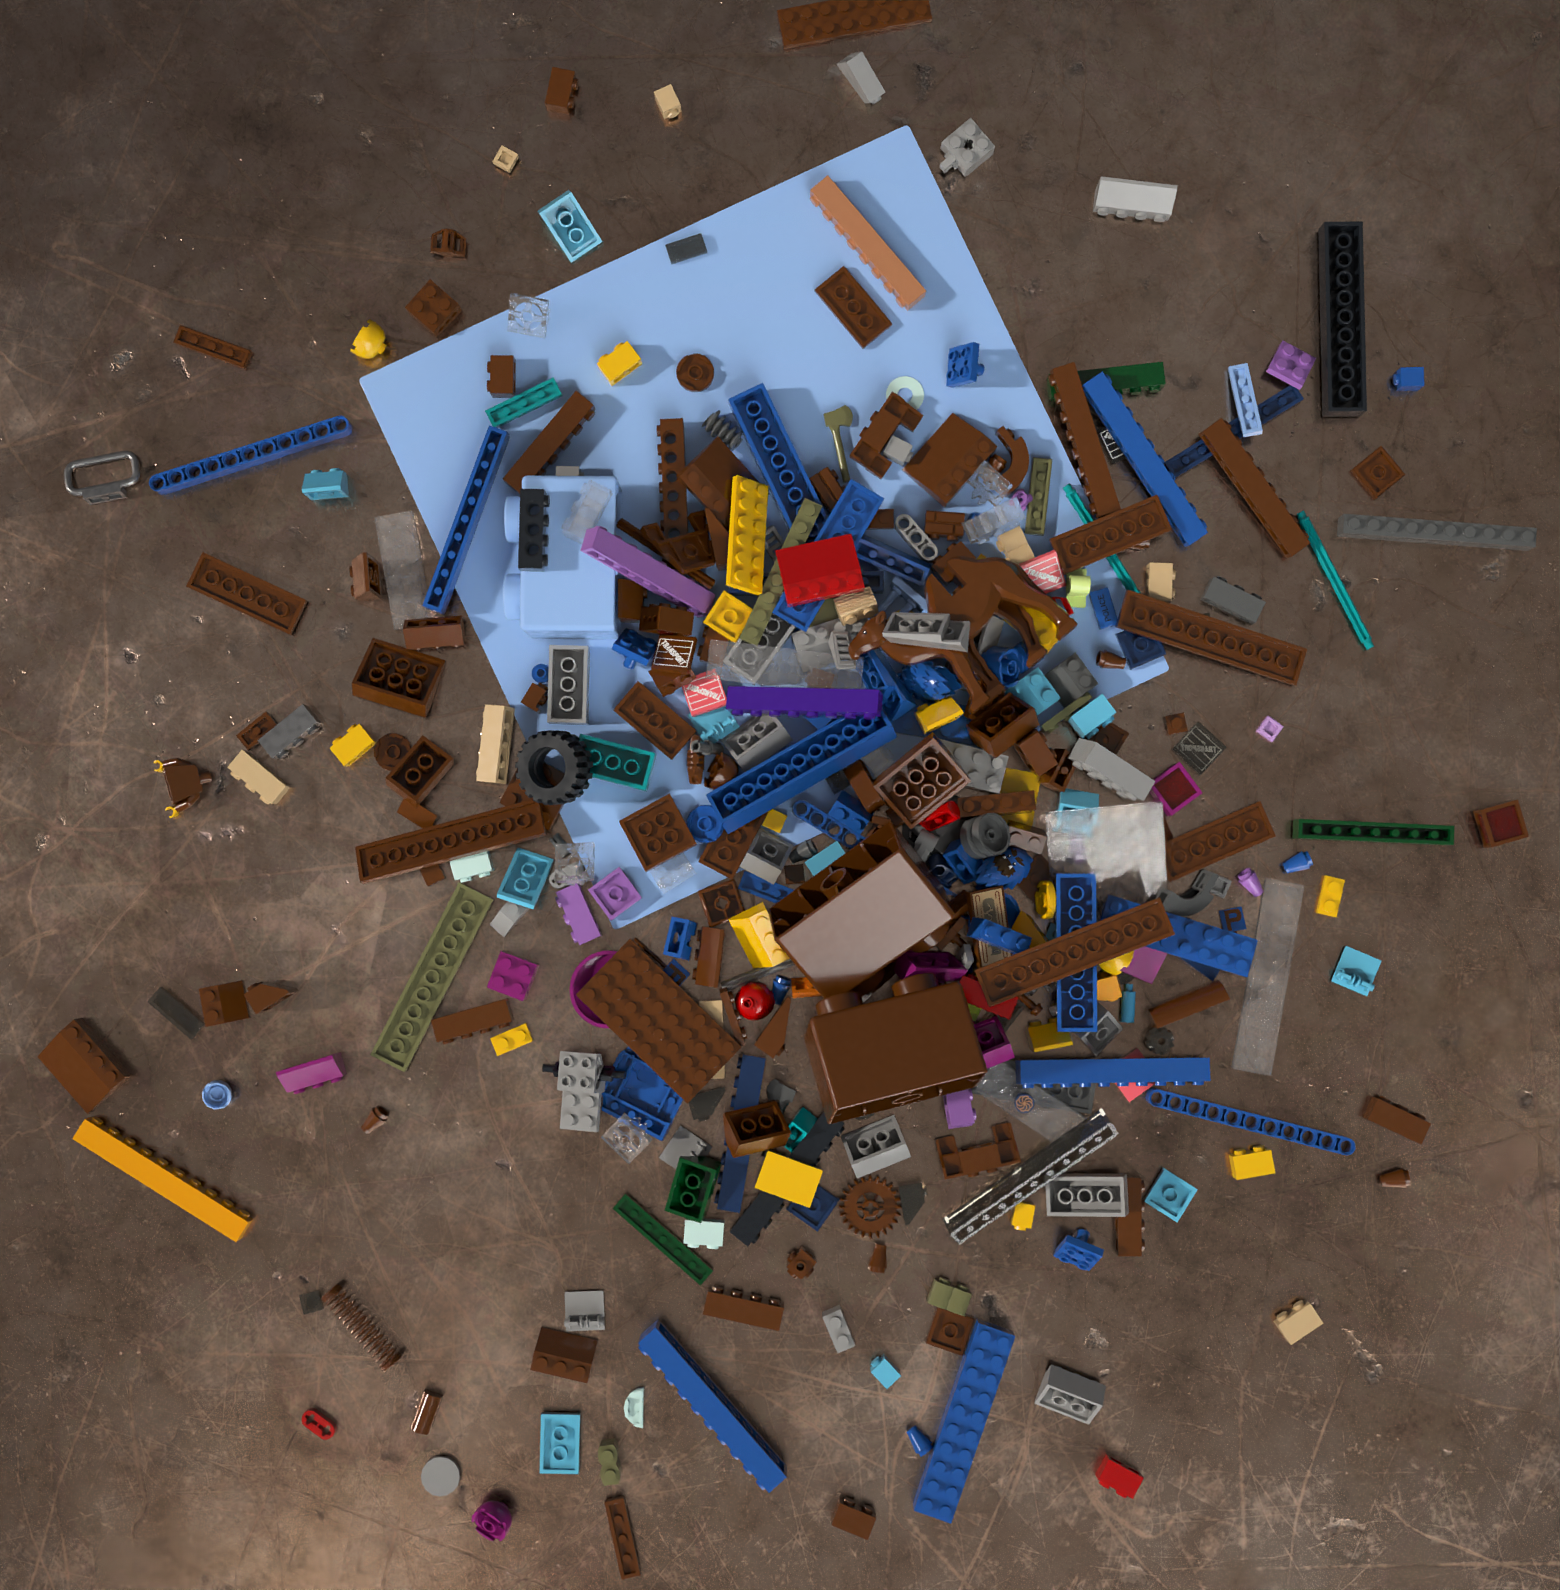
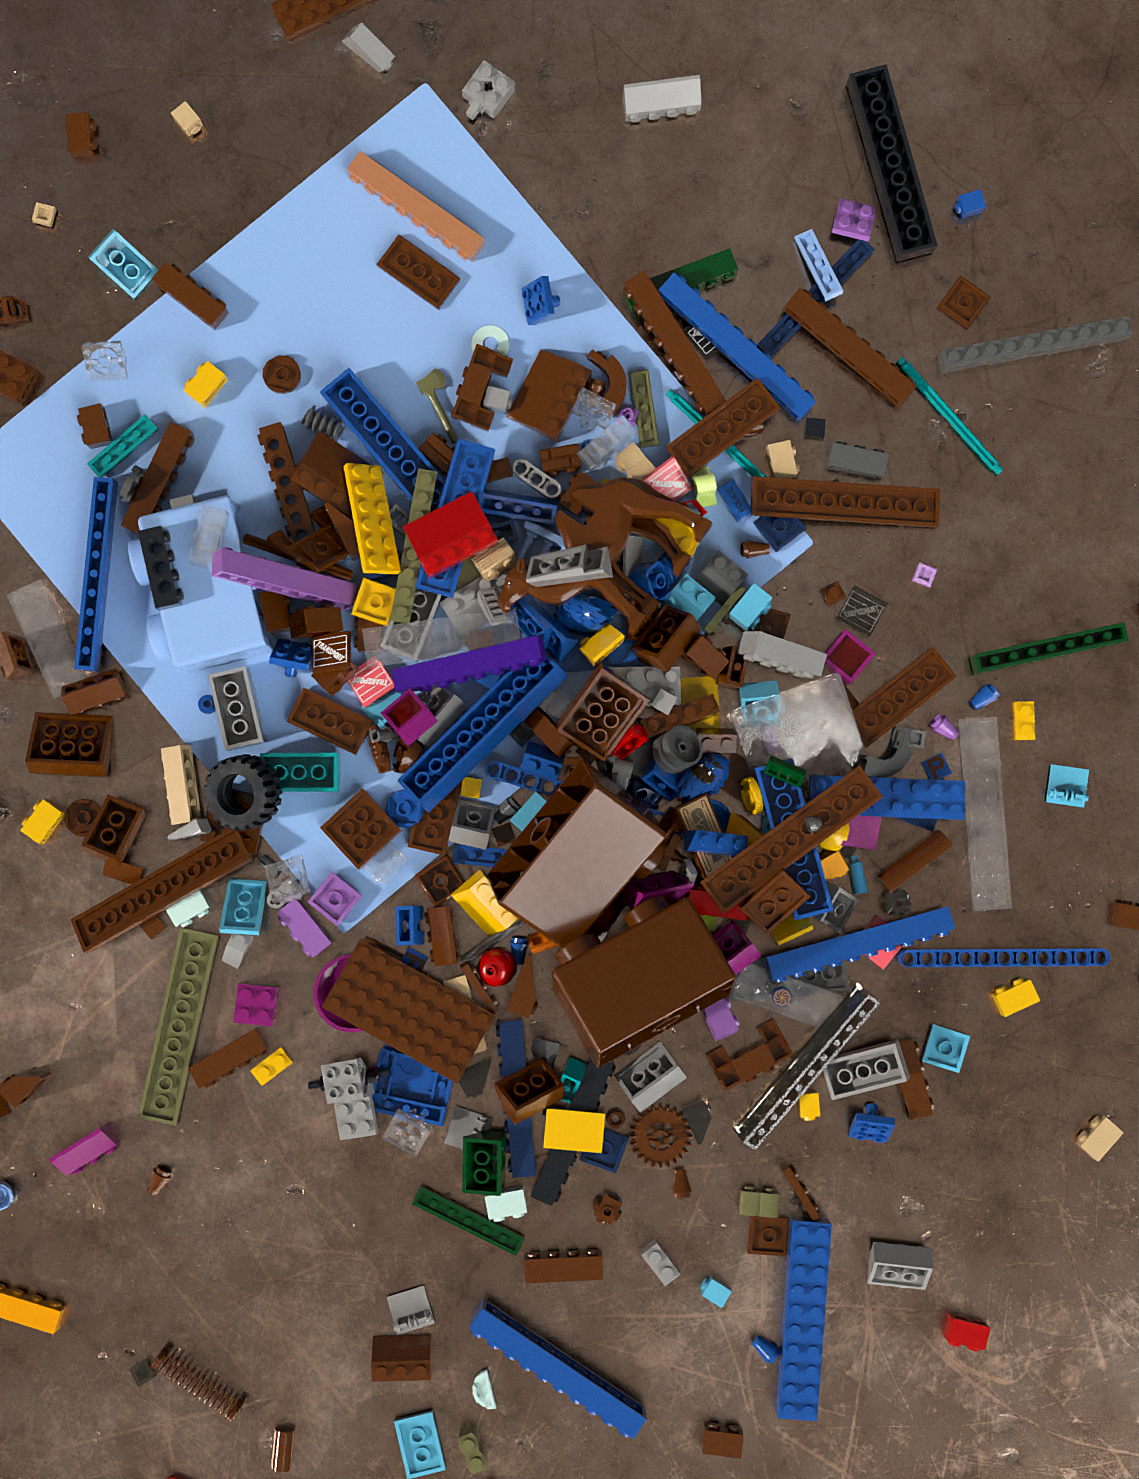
camera: 25 degrees left, 0 degrees up
reddish brown brick [521,682,548,713] -> none
clear smoke tile [665,233,707,265] -> none
none -> dark grey plate [119,465,146,503]
none -> reddish brown brick [151,262,229,330]
none -> light grey slope [167,818,212,840]
none -> magenta piece [381,688,438,746]
none -> reddish brown plate [606,1109,625,1129]
none -> light grey tile [651,689,678,715]
none -> reddish brown plate [740,868,811,935]
none -> dark green plate [763,755,807,788]
none -> reddish brown plate [781,1164,820,1221]
none -> black tile [805,418,826,439]
none -> dark grey hinge [806,816,822,833]

